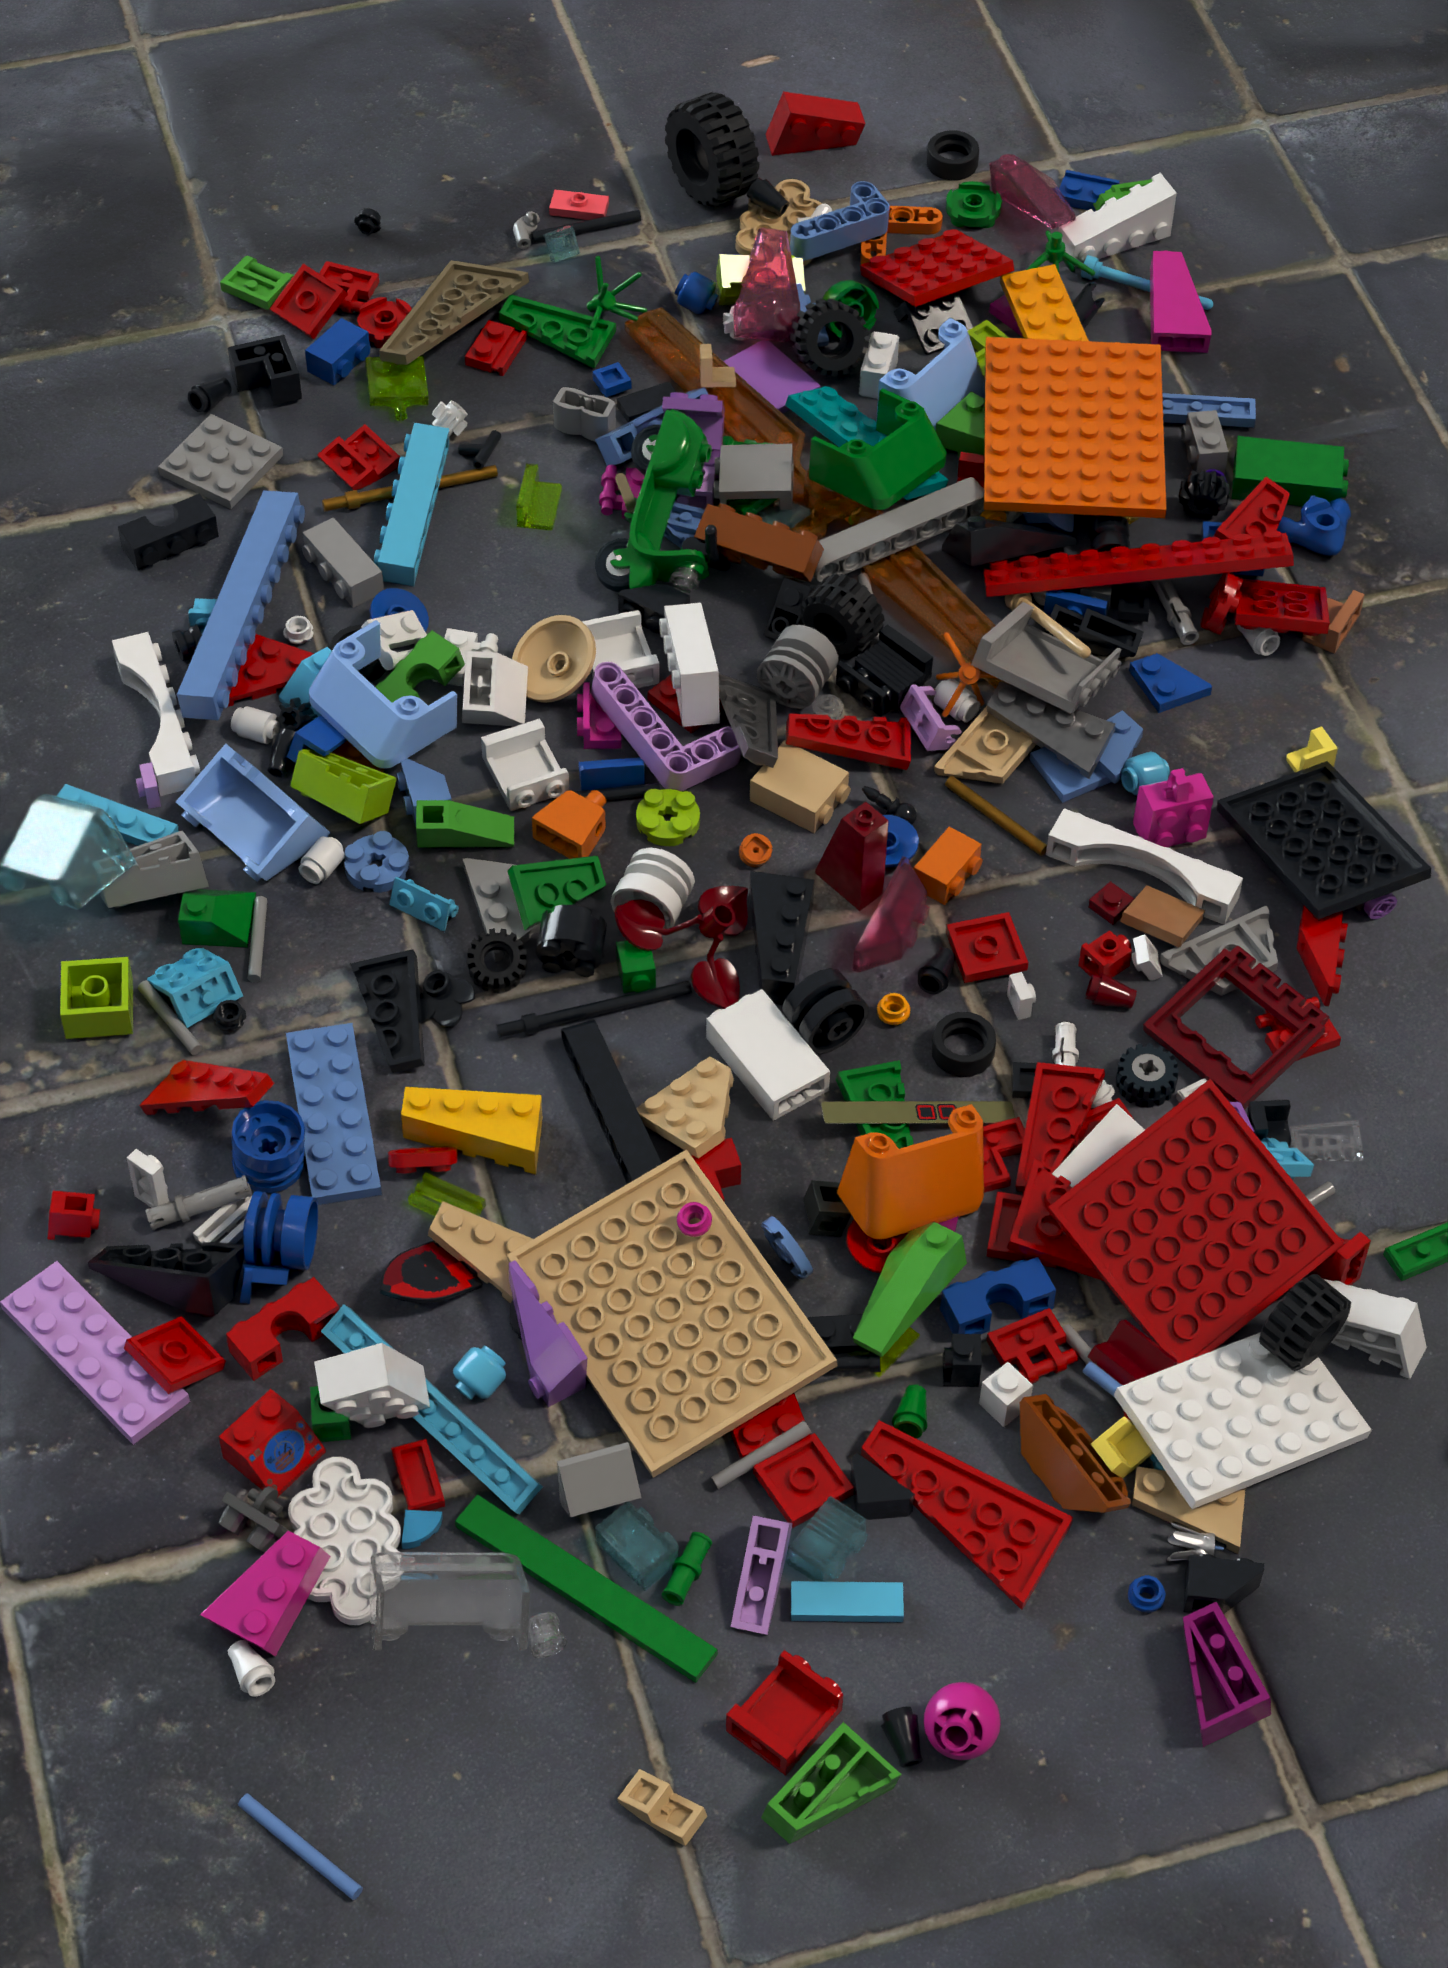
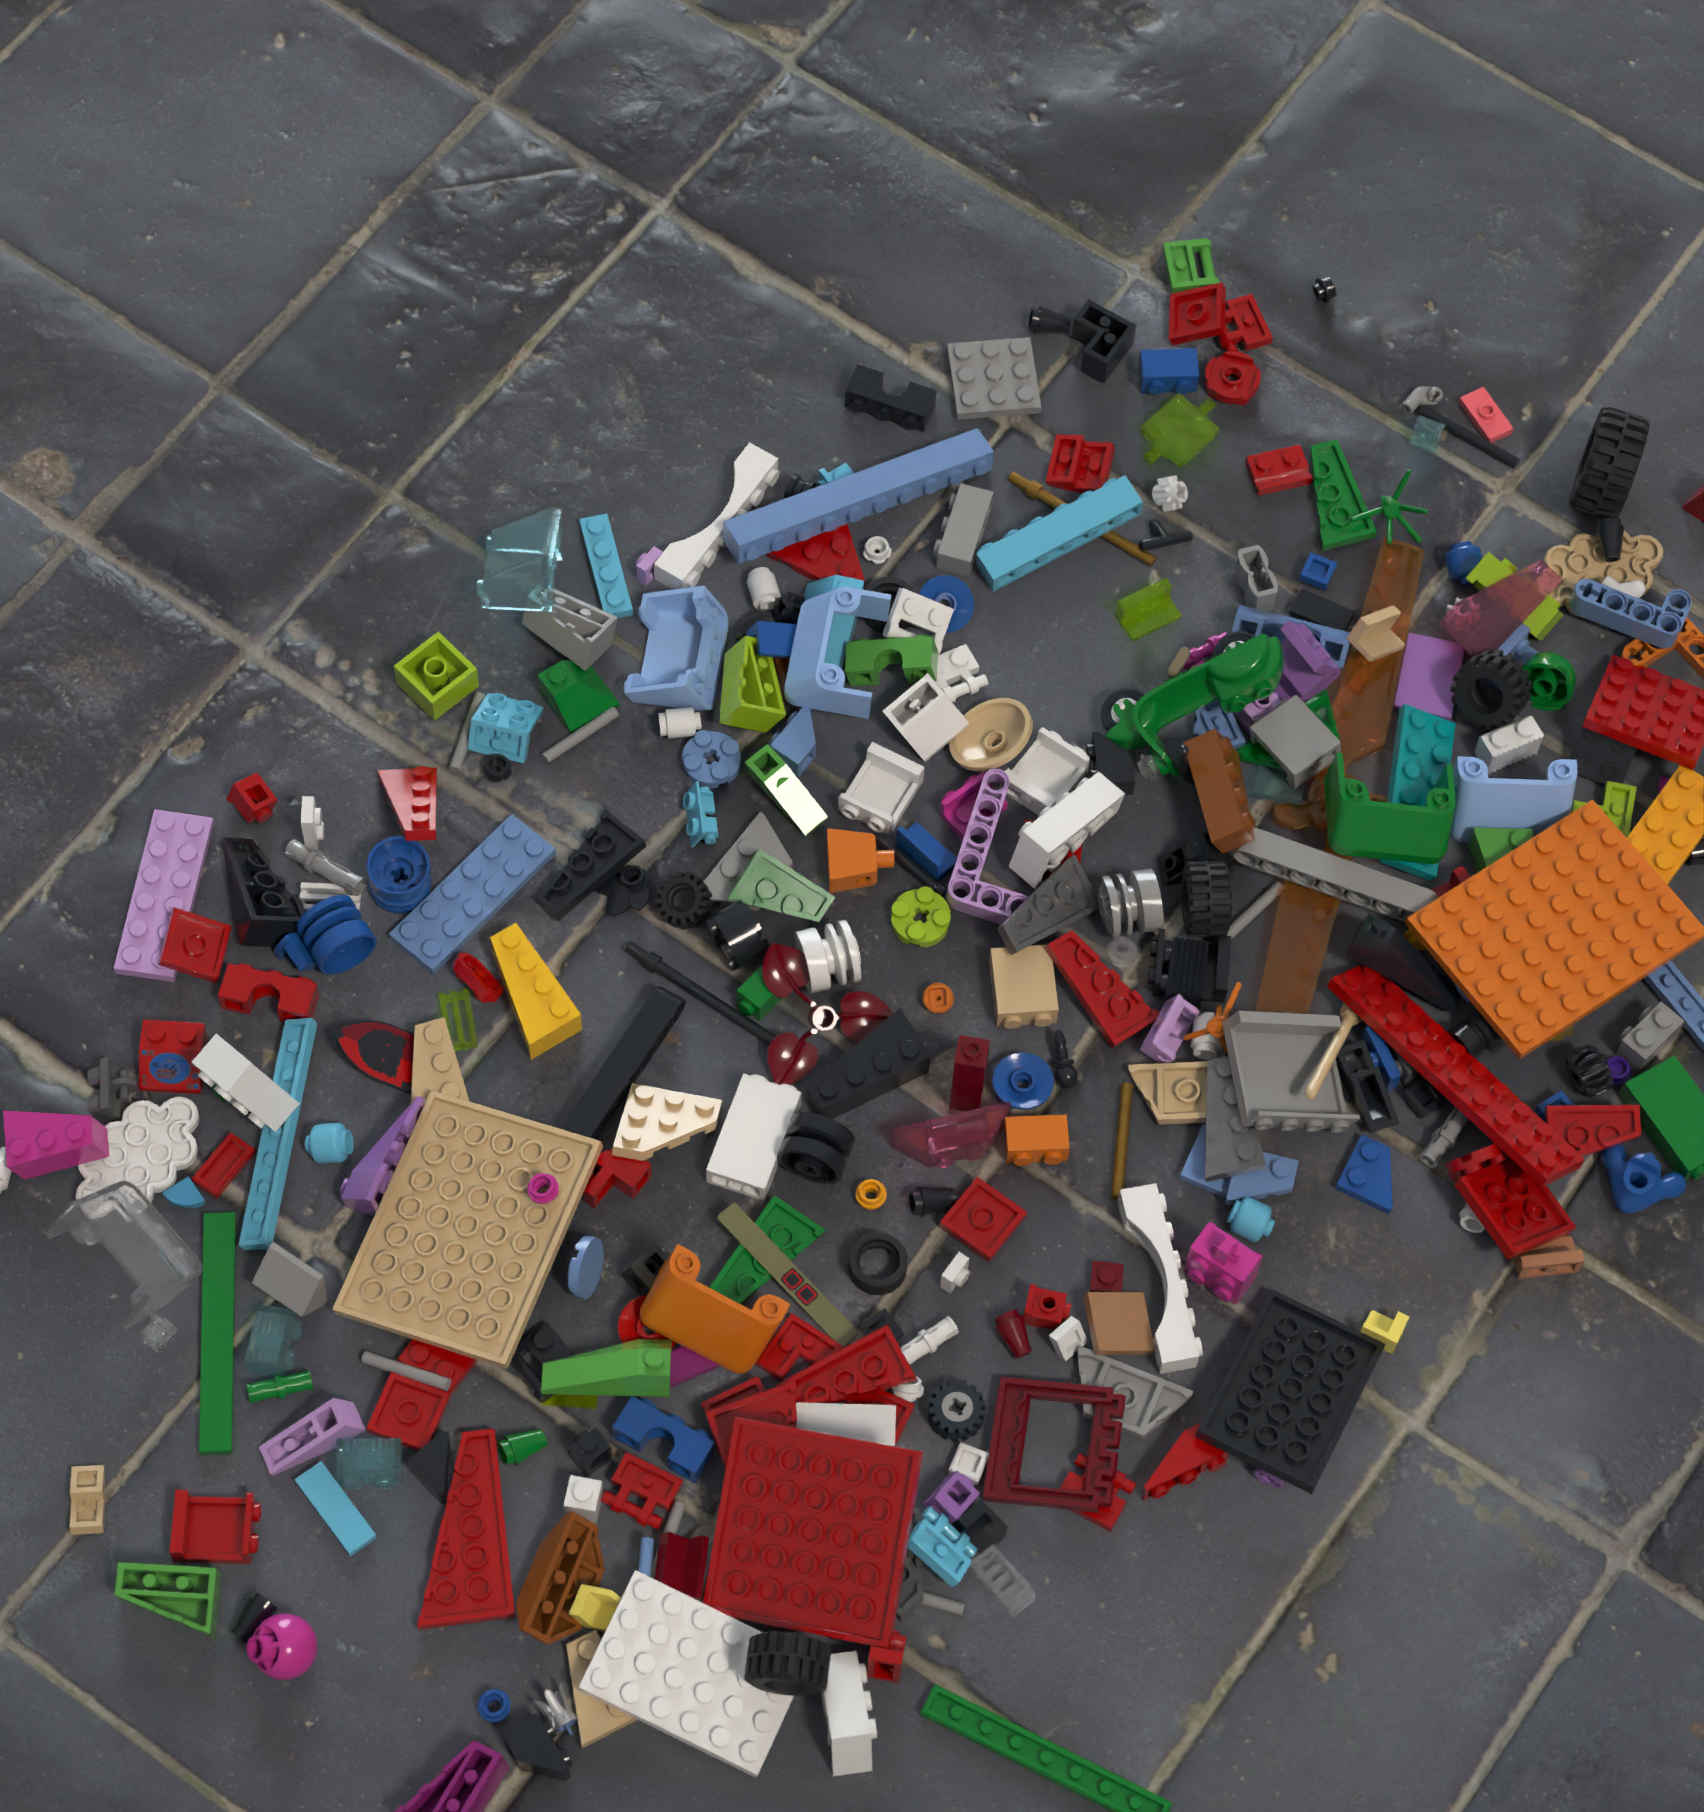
camera: 50 degrees right, 10 degrees up
dark tan wing [379,260,529,365] -> none

